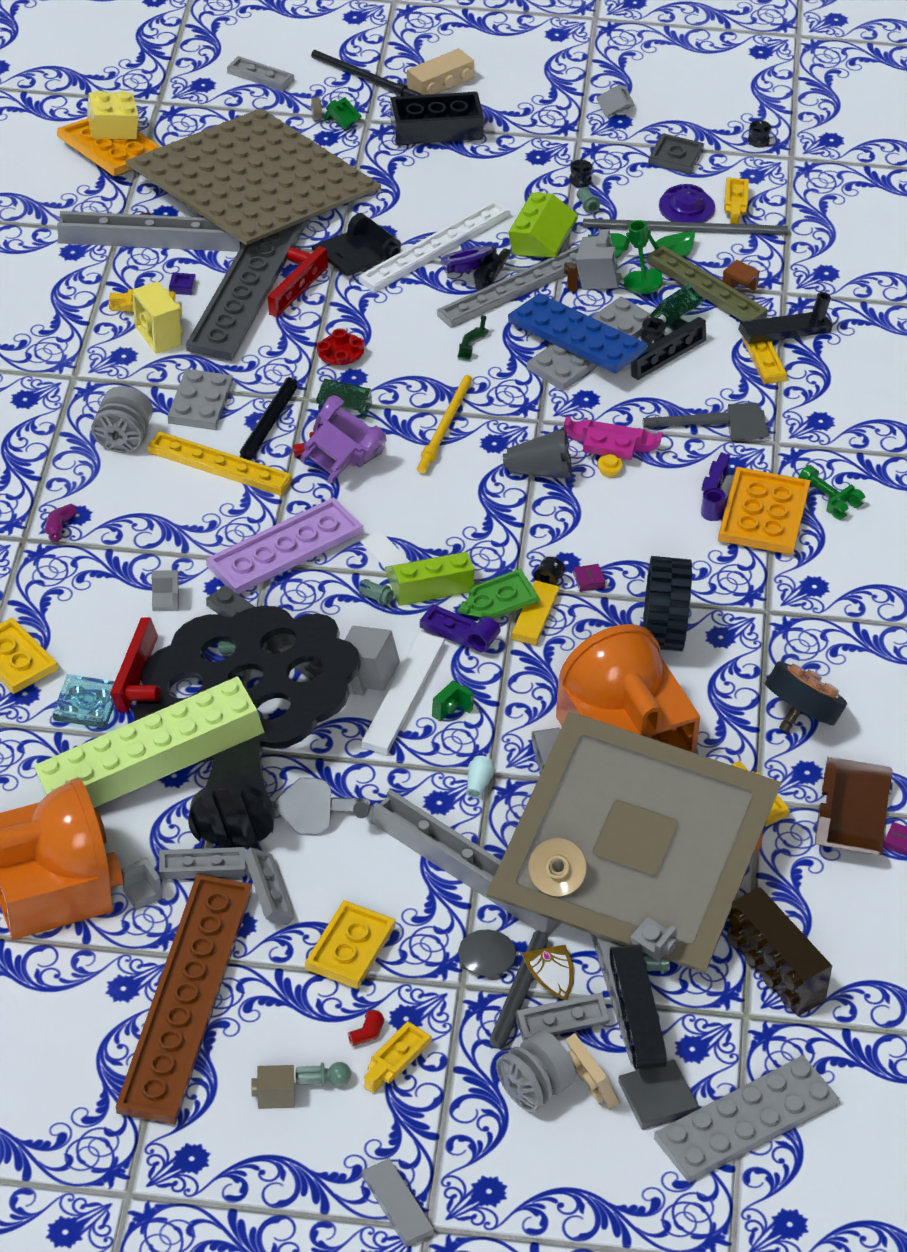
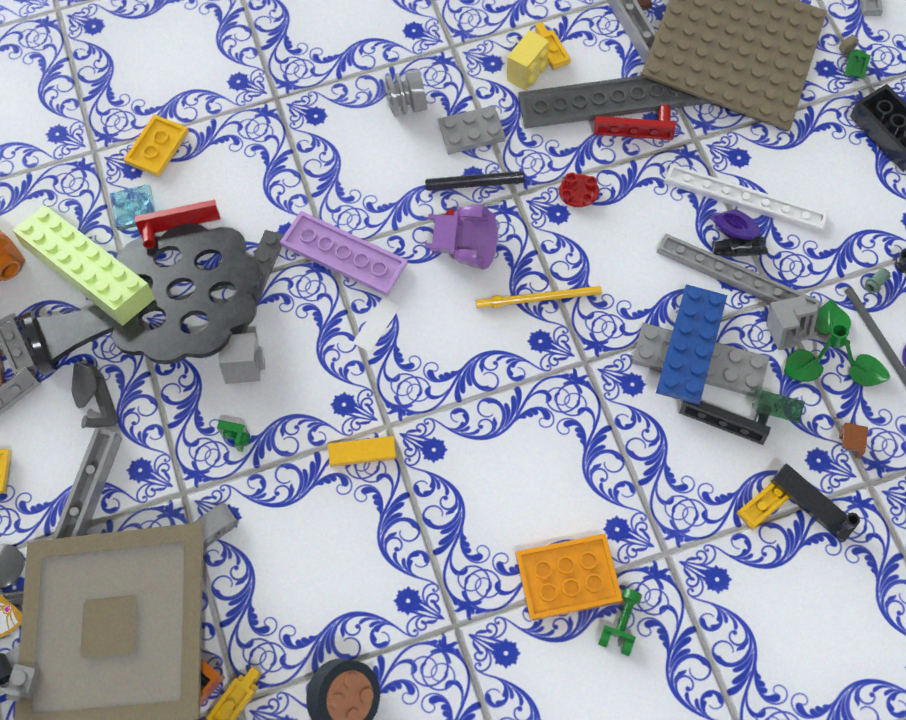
camera: 70 degrees right, 20 degrees up
magenta arm [45,504,76,541] -> none
yellow tile [147,431,292,496] -> none
light grey panel [151,570,179,611] -> none
dark purple tile [169,272,196,295] -> none
black door [312,213,401,277] -> none
clear green hinge [316,379,372,419] -> none
sand green pin [359,579,394,605] -> none
white tile [362,632,445,755] -> none
lime slope [385,552,475,606] -> none
dark purple plate [420,604,501,652] -> none
dark green piece [457,316,489,360] -> none
bright green tile [458,568,540,619] -> none
light aqua cone [466,756,496,799] -> none
dark grey cone [503,429,572,479] -> none
lime slope [508,192,578,258] -> none
tan dish [528,838,587,896] -> none
black wheel [533,556,565,585] -> none
orange piece [556,624,700,753] -> none
reddish brown tile [564,262,578,291] -> none
dark pink plate [564,417,663,460] -> none
magenta tile [573,564,605,592] -> none
yellow plate [597,454,622,477] -> none
black wheel [641,317,666,346] -> none
dark grey piece [642,403,769,439] -> none
black wheel [643,556,692,652] -> none
olive plate [647,245,768,322] -> none
dark purple plate [701,452,730,521] -> none

